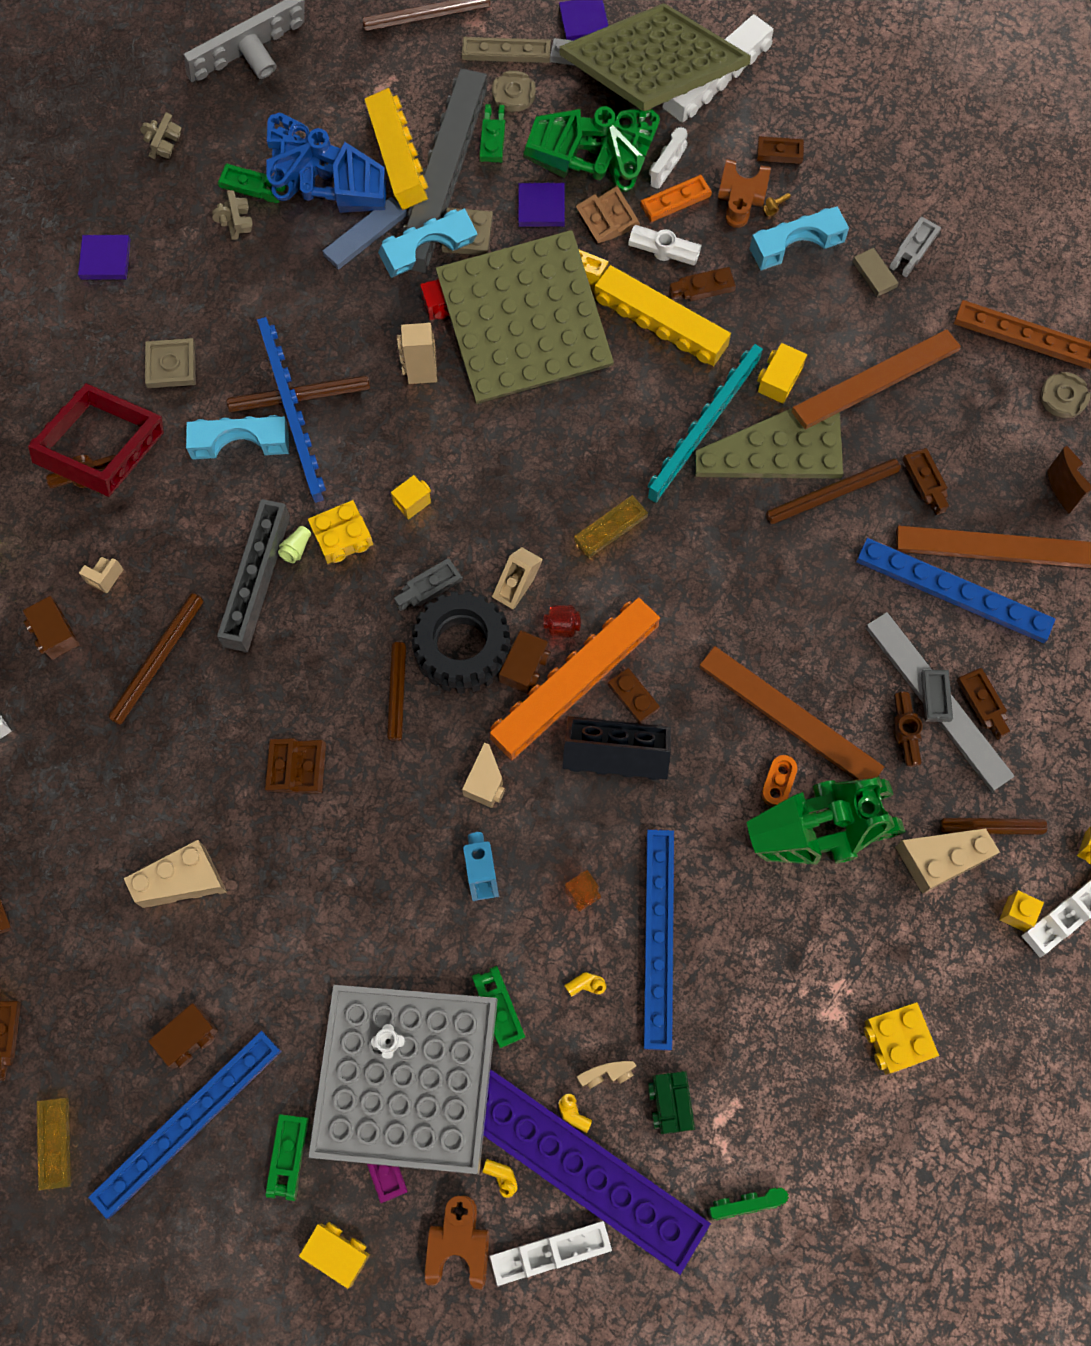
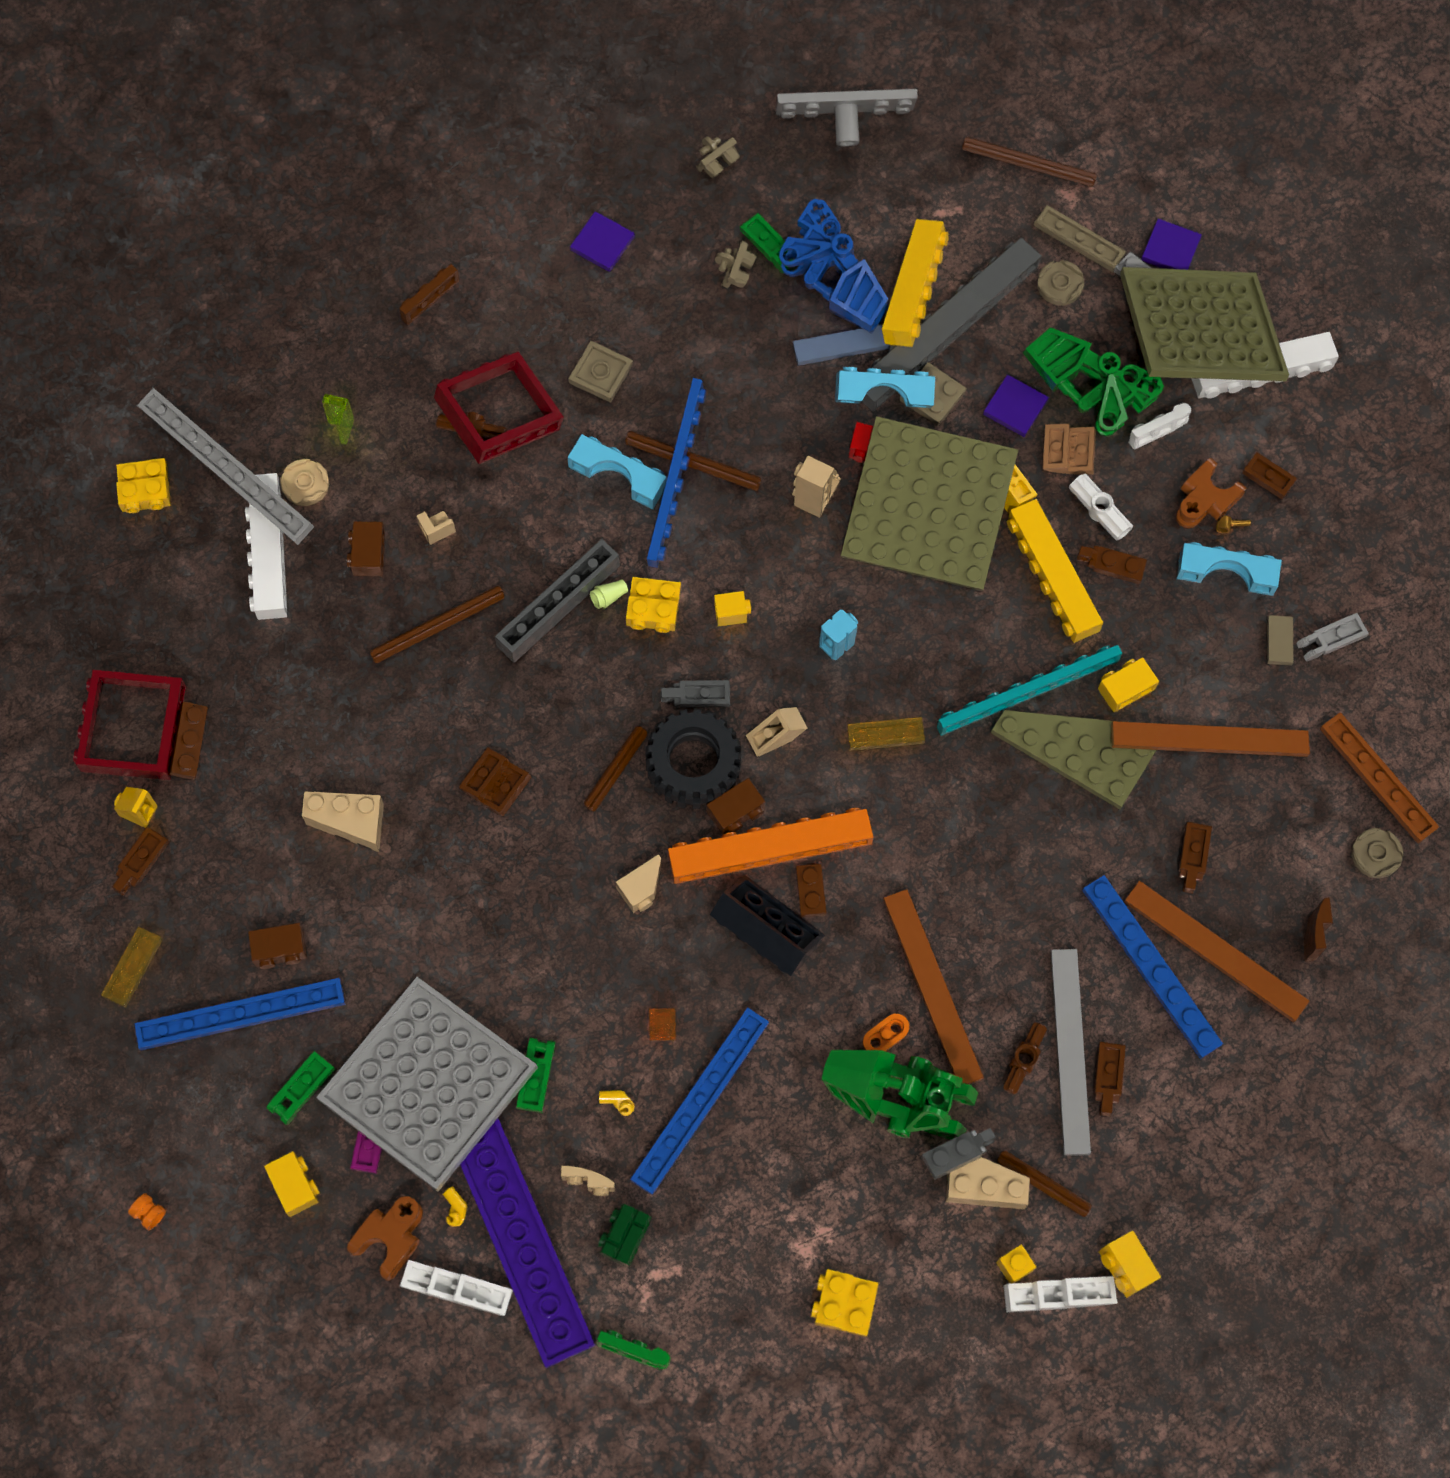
camera: 30 degrees right, 0 degrees up
white plate [371,1024,405,1059] -> none
dark azure torso [463,832,499,901] -> none
green hinge [480,104,505,163] -> none
clear red head [543,605,581,638] -> none
yellow arm [558,1093,592,1133] -> none
orange tile [640,175,712,222] -> none
reddish brown axle [766,458,901,524] -> none
dark grey tile [921,670,953,722] -> none
none -> medium azure brick [819,609,858,660]
none -> dark grey hinge [922,1128,996,1180]

